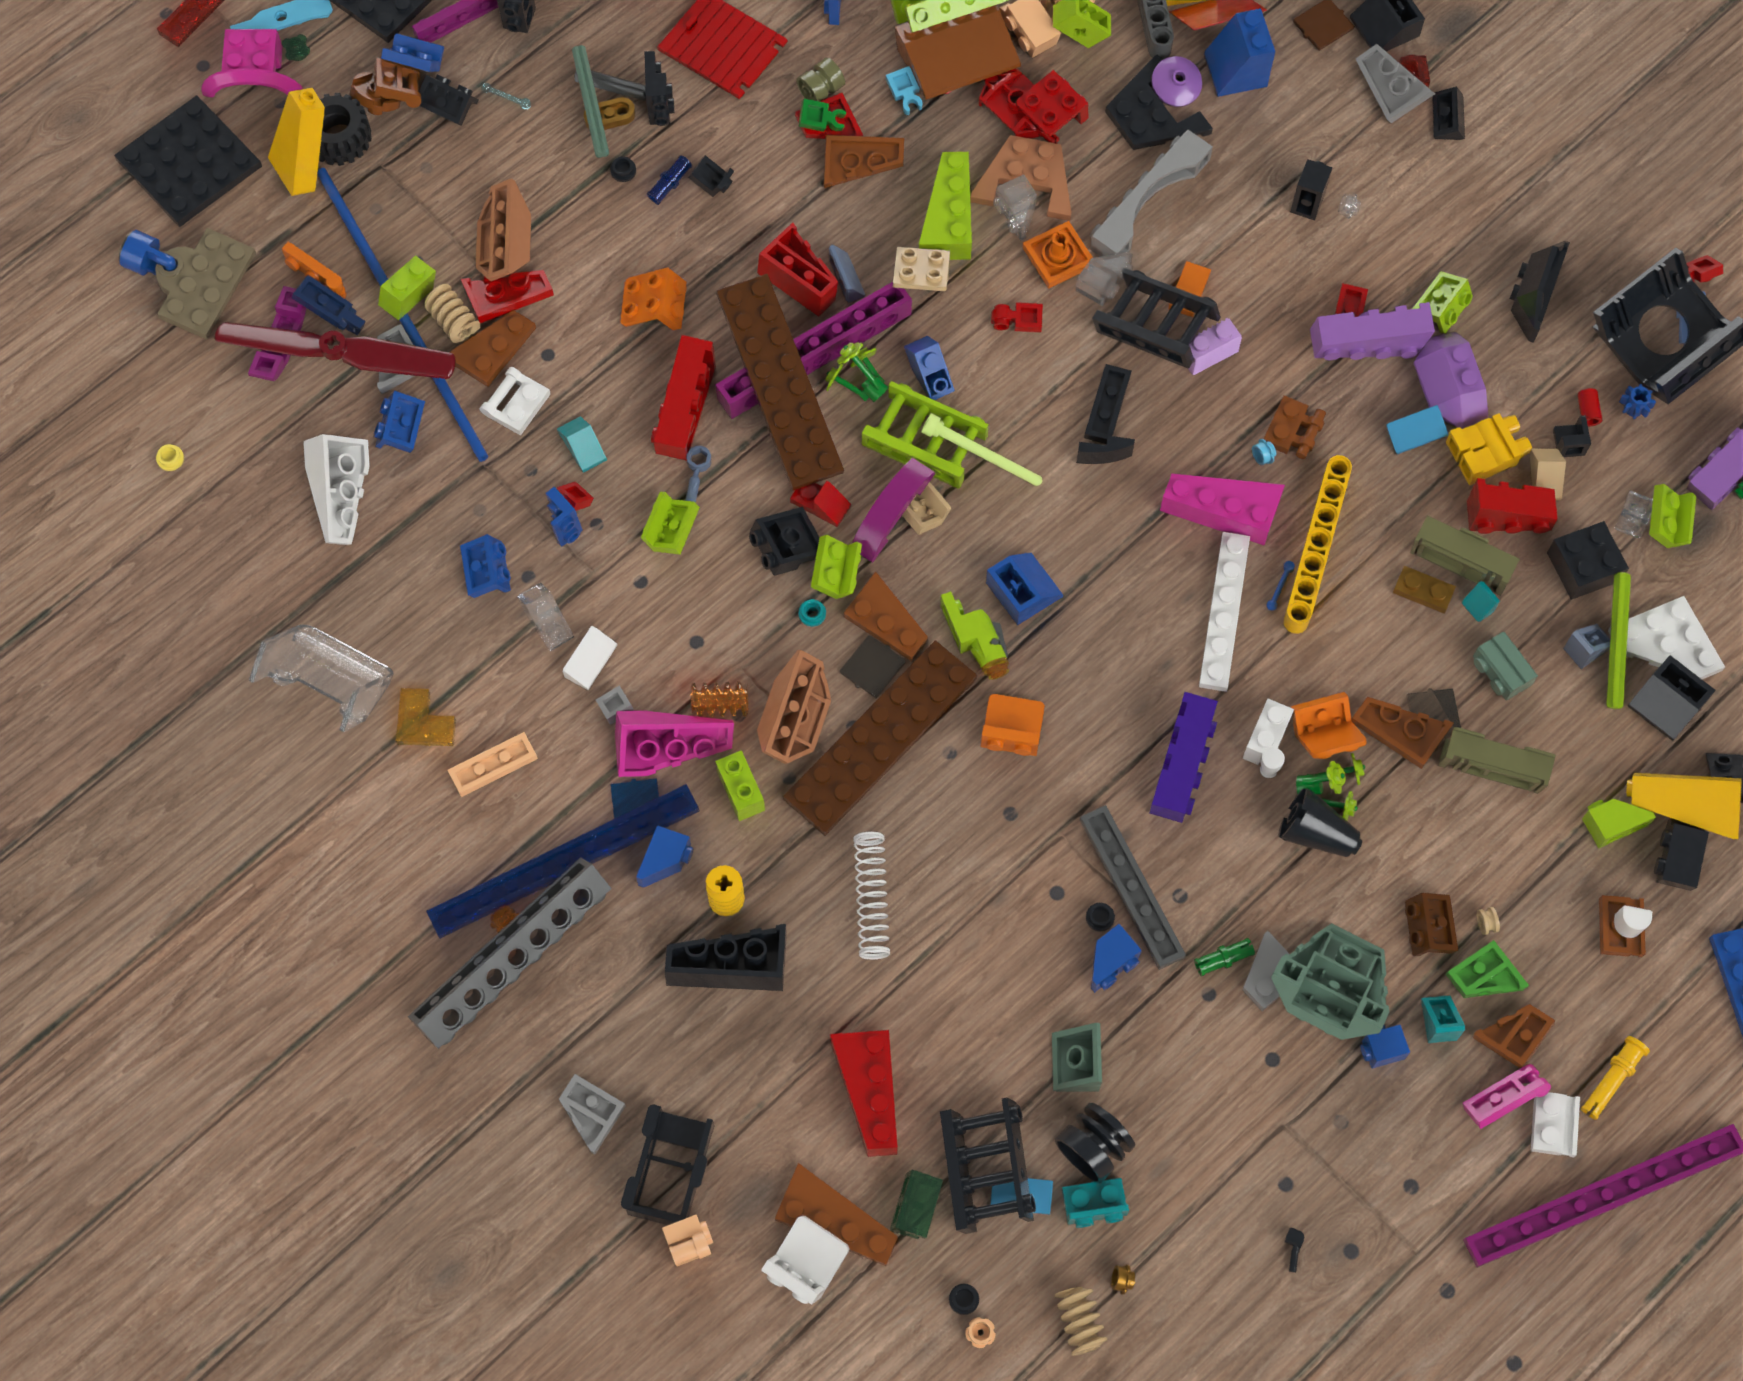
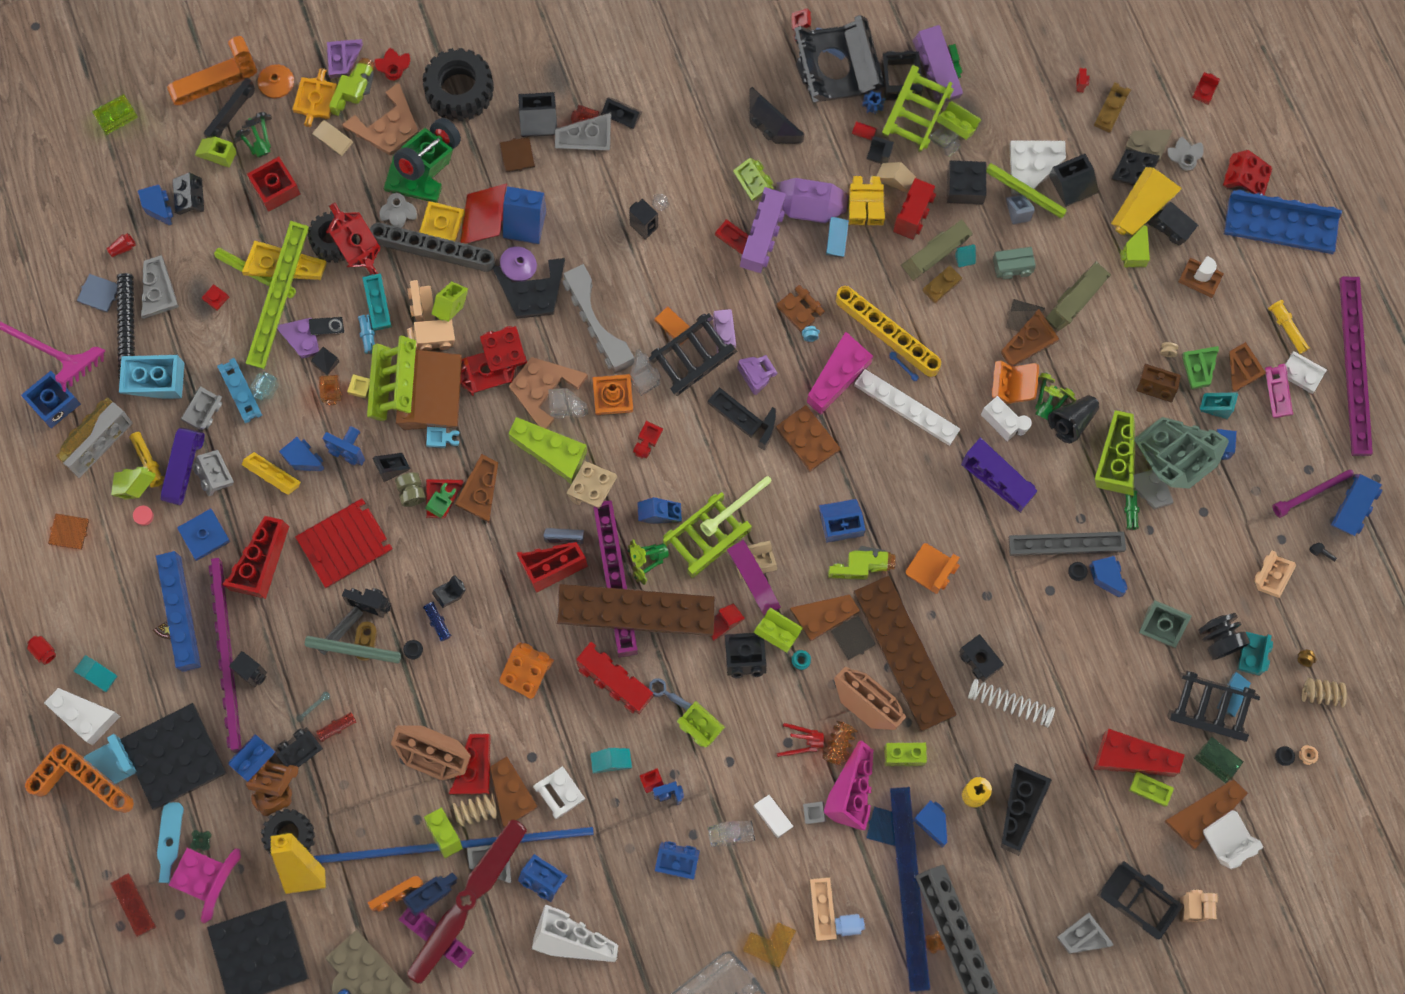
camera: 70 degrees left, 5 degrees up
none -> clear red pin [316,712,357,742]
none -> black slope [372,453,411,482]
none -> medium lavender piece [737,355,778,395]
none -> dark orange plate [776,405,841,472]
none -> red plant [777,723,824,757]
none -> light blue brick [835,914,865,936]
none -> black window [881,50,923,101]
none -> lime fence [881,65,954,152]
none -> black brick [959,634,1004,682]
none -> lime wedge [1095,410,1135,496]
none -> lime plate [1129,772,1174,807]
none -> light nougat bracket [1255,550,1296,598]
none -> magenta piece [1272,469,1354,518]
none -> blue wedge [1331,474,1382,536]

